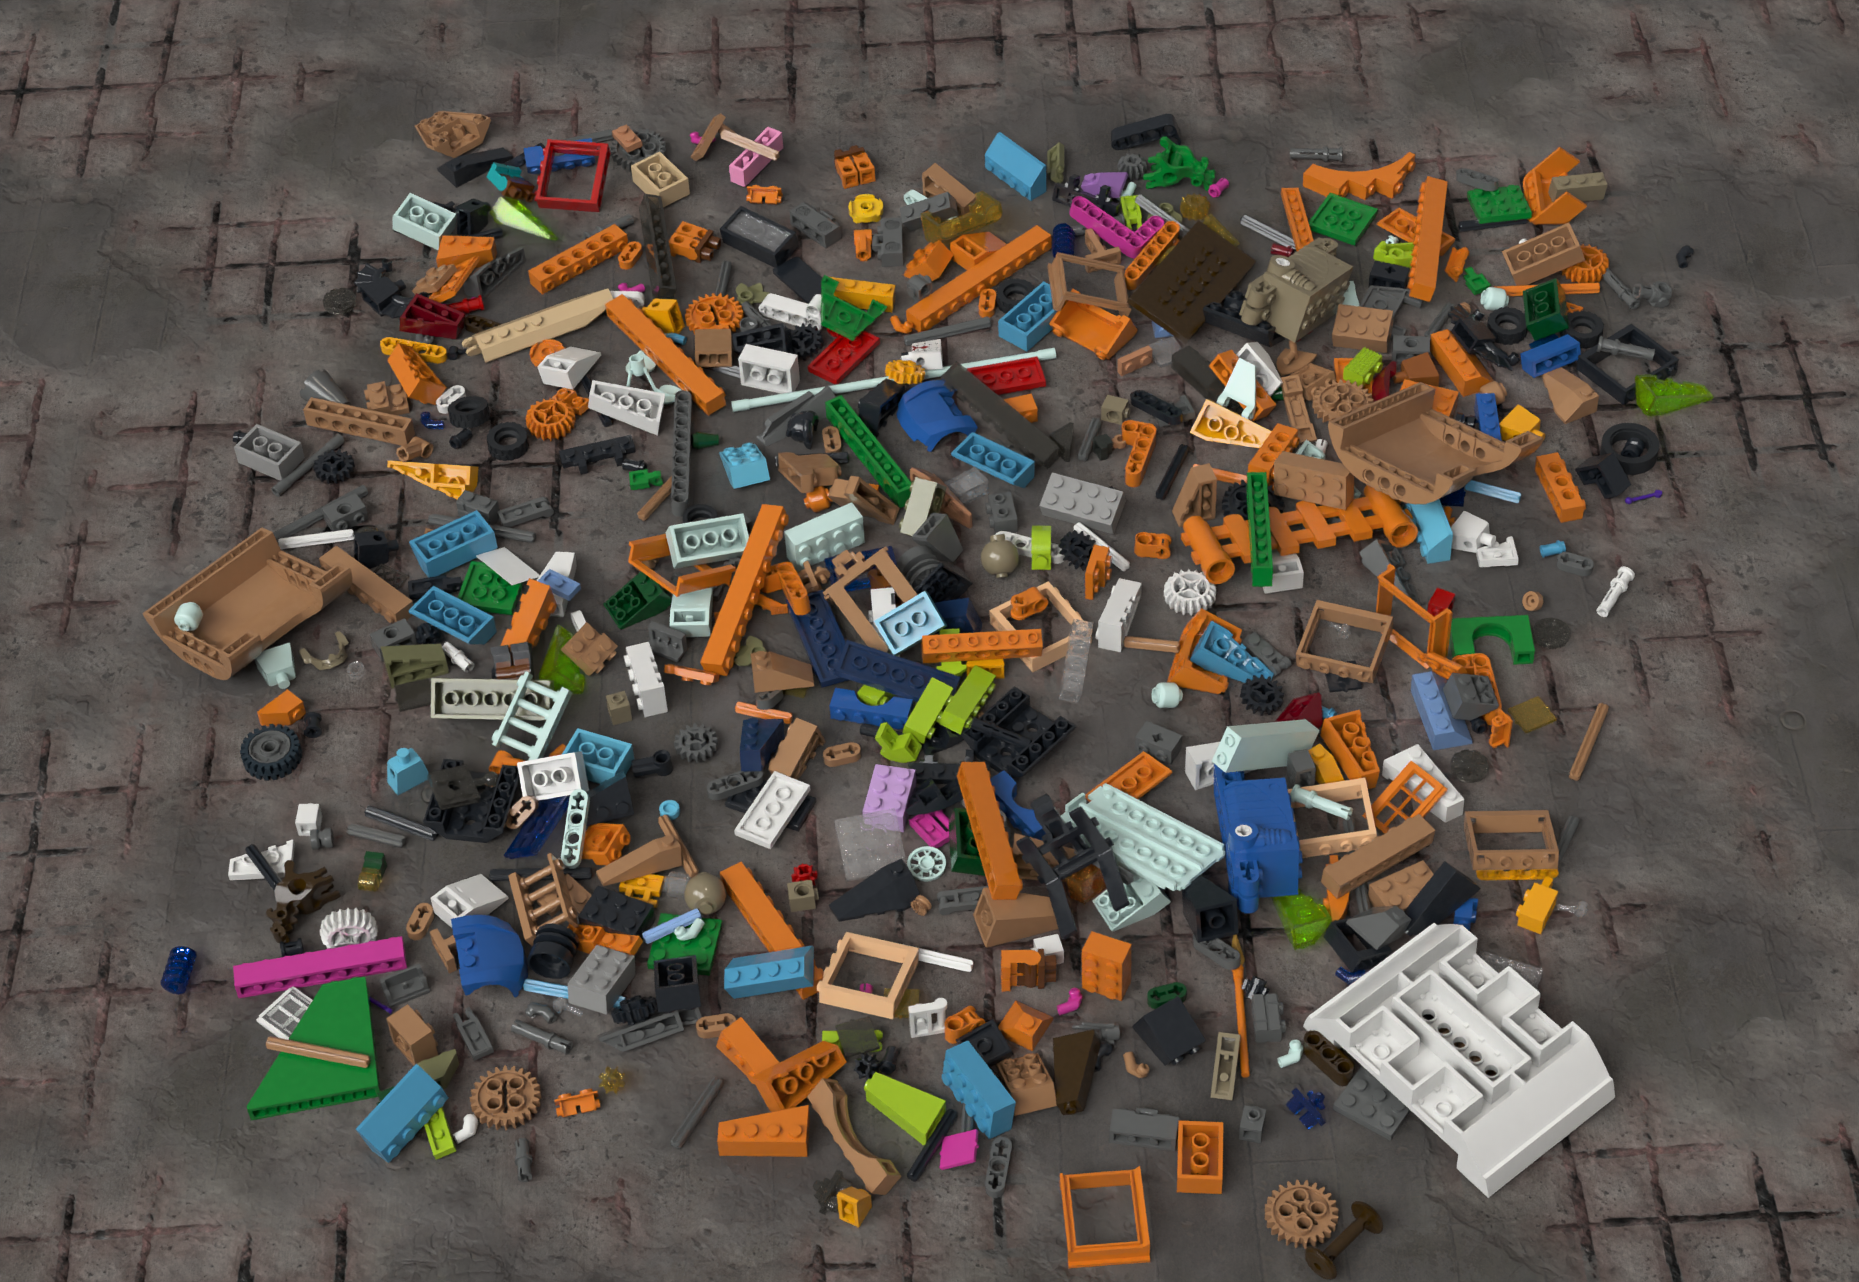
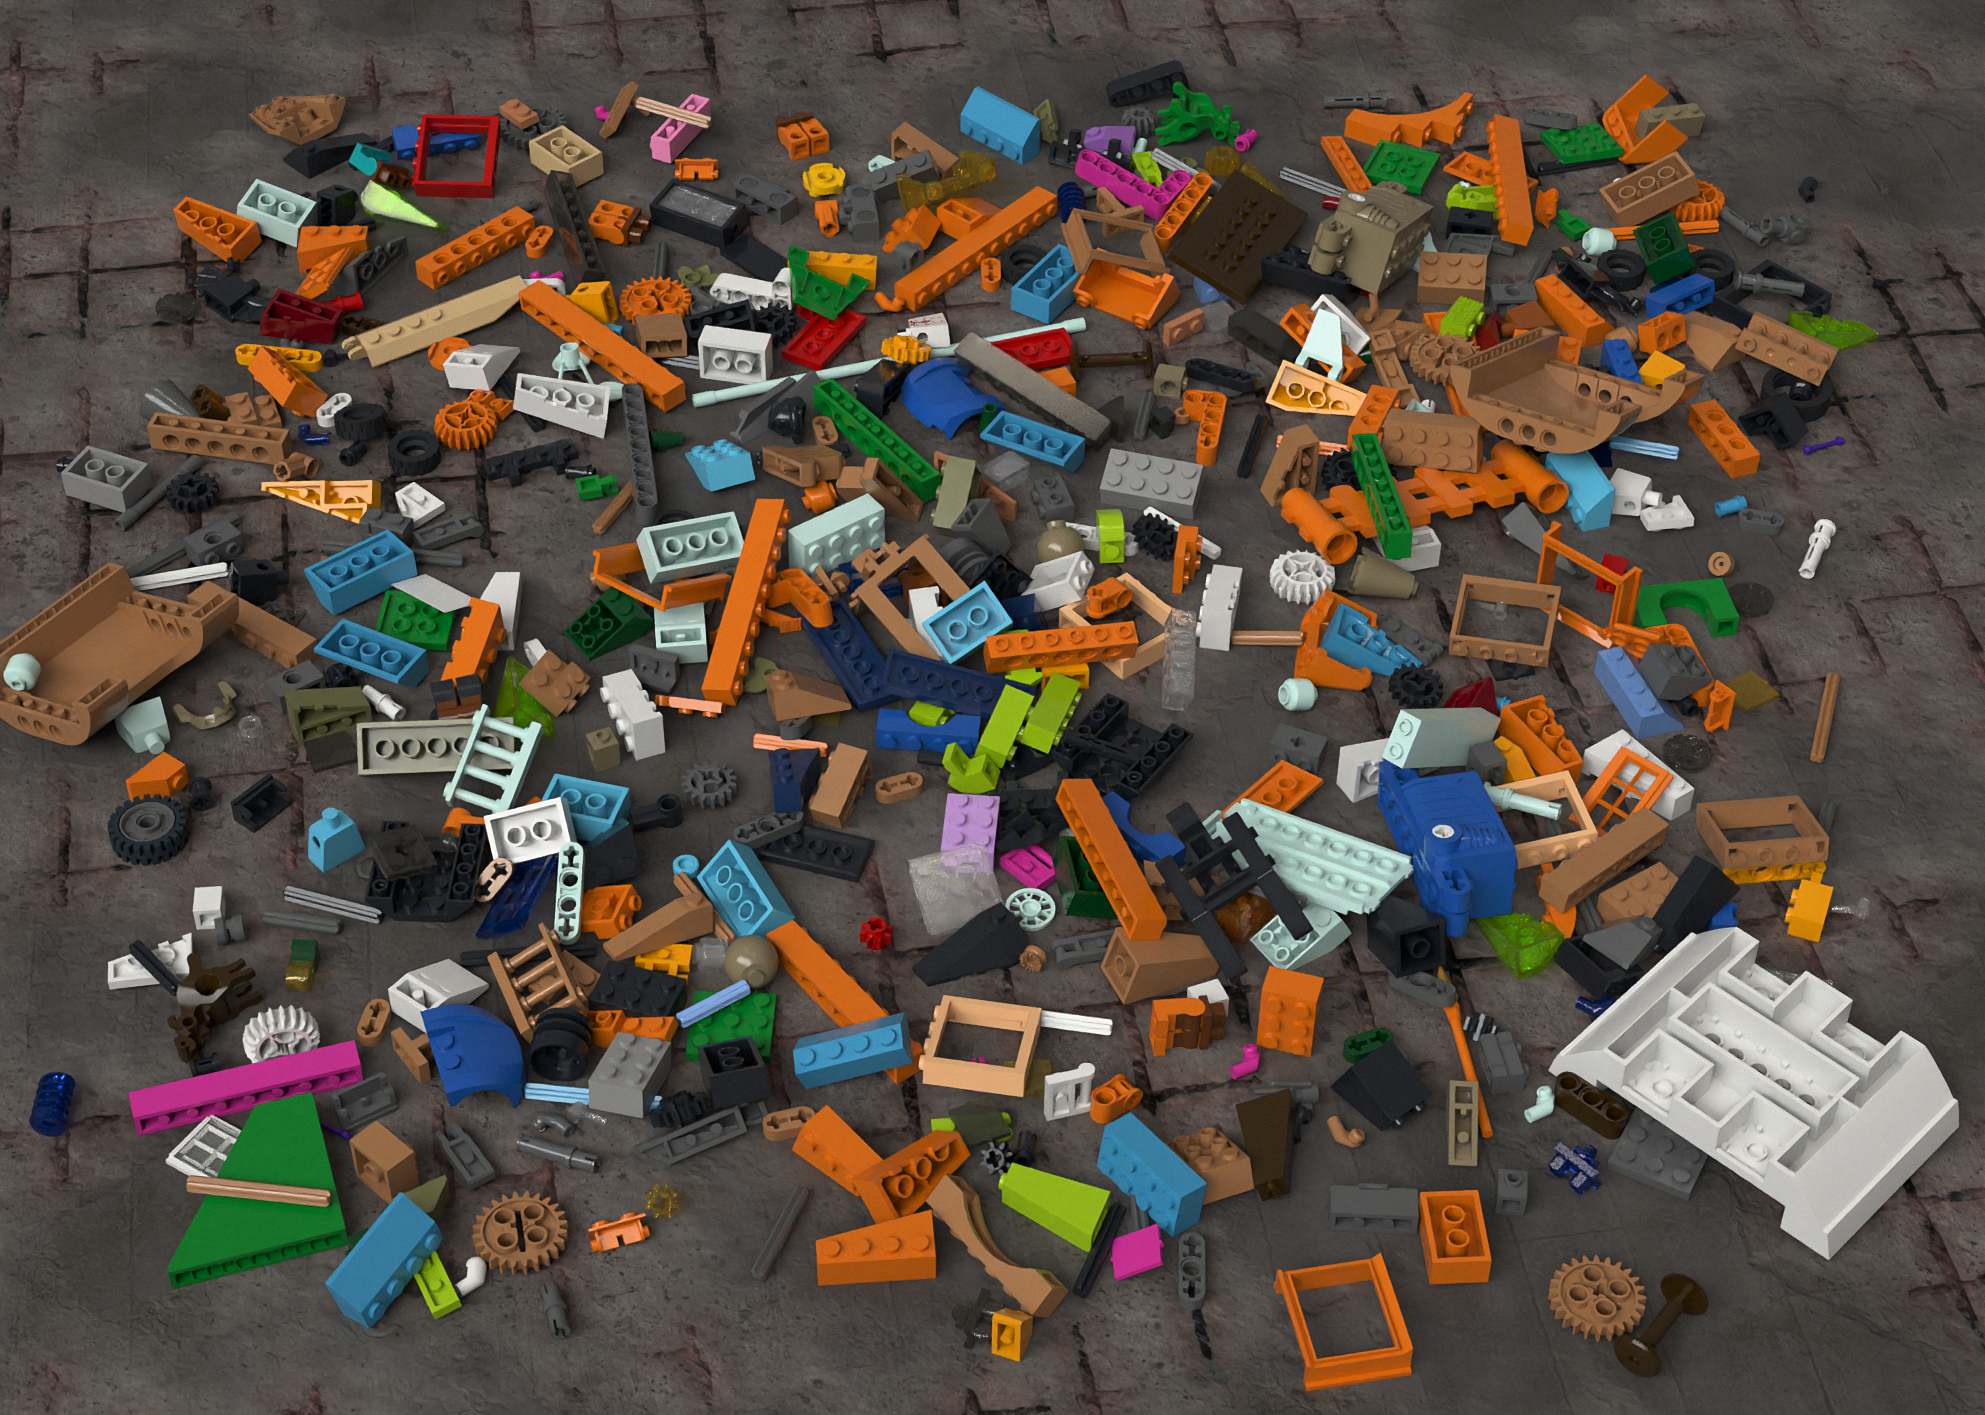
camera: 10 degrees left, 5 degrees down
black hinge [408,575,462,600] -> none
medium nougat plate [412,264,458,295] -> none
medium blue plate [538,569,581,601] -> none
light aqua arm [674,918,705,941] -> none
white plate [734,771,810,849] -> none
dark tan brick [787,880,819,912] -> none
dark grey axle [904,317,991,346] -> none
black plate [956,1019,1013,1068] -> none
orange slope [998,1001,1053,1051] -> none
orange piece [1134,532,1172,559] -> none
none -> orange wedge [173,196,262,264]
none -> dark brown axle [191,385,229,421]
none -> black hinge [230,773,292,833]
none -> white wing [395,482,445,529]
none -> medium azure slope [696,839,795,940]
none -> dark green cone [978,403,998,433]
none -> white window [1021,551,1095,612]
none -> dark brown hose [1069,338,1153,382]
none -> dark tan cone [1348,547,1418,599]
none -> orange brick [1638,311,1686,355]
none -> medium nougat fence [1735,311,1839,386]

